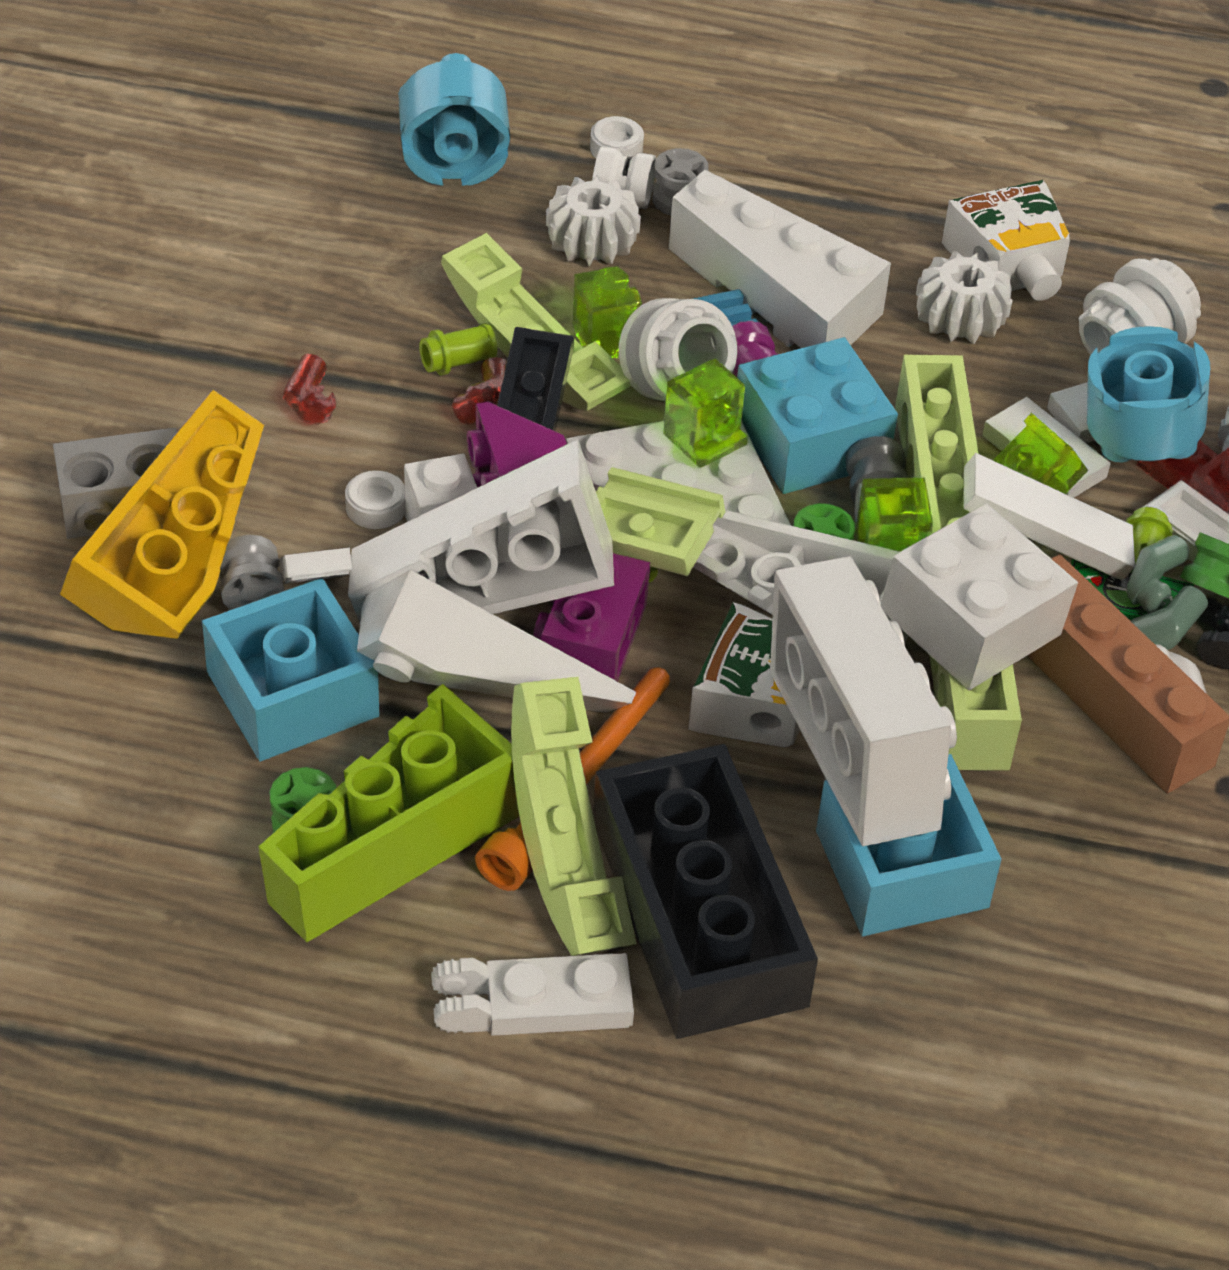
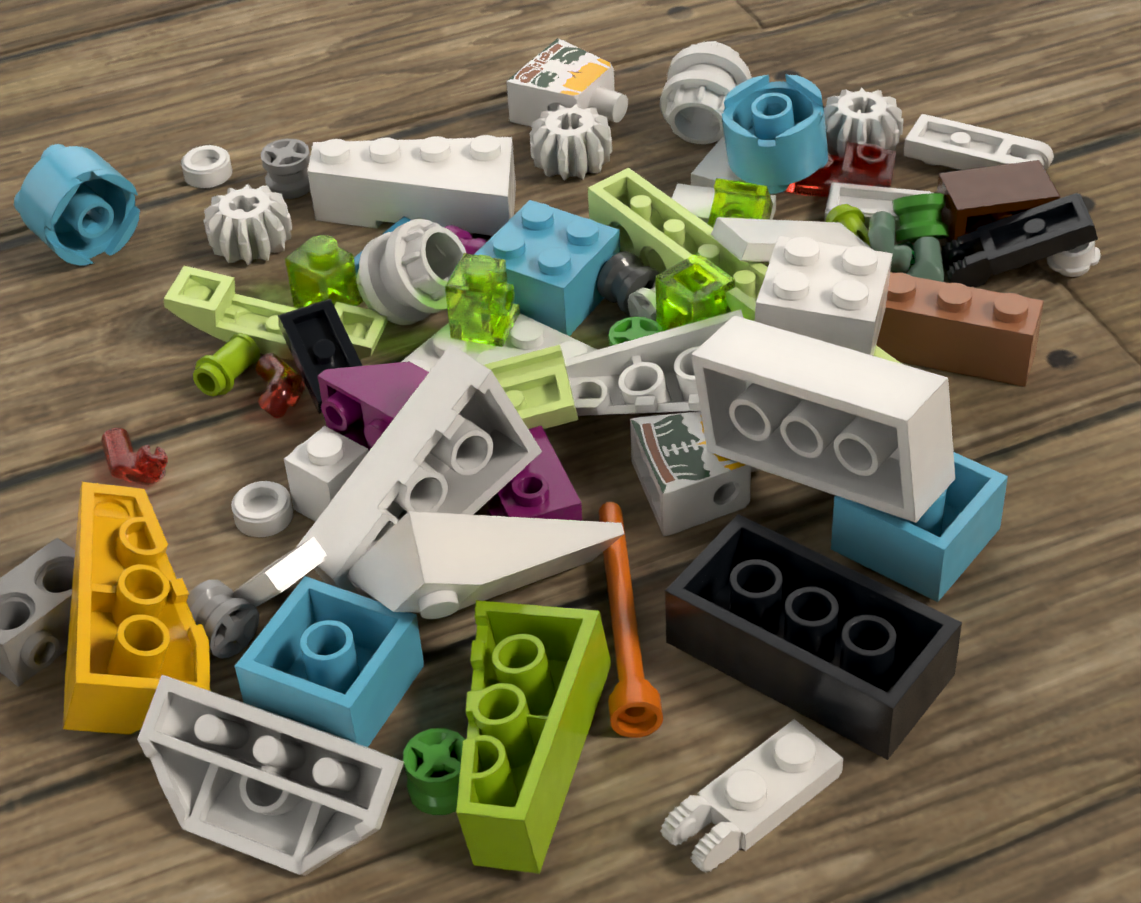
camera: 30 degrees left, 5 degrees down
yellowish green slope [511,677,636,956] -> none
white wheel [592,146,656,209] -> none
none -> white wedge [137,675,404,876]

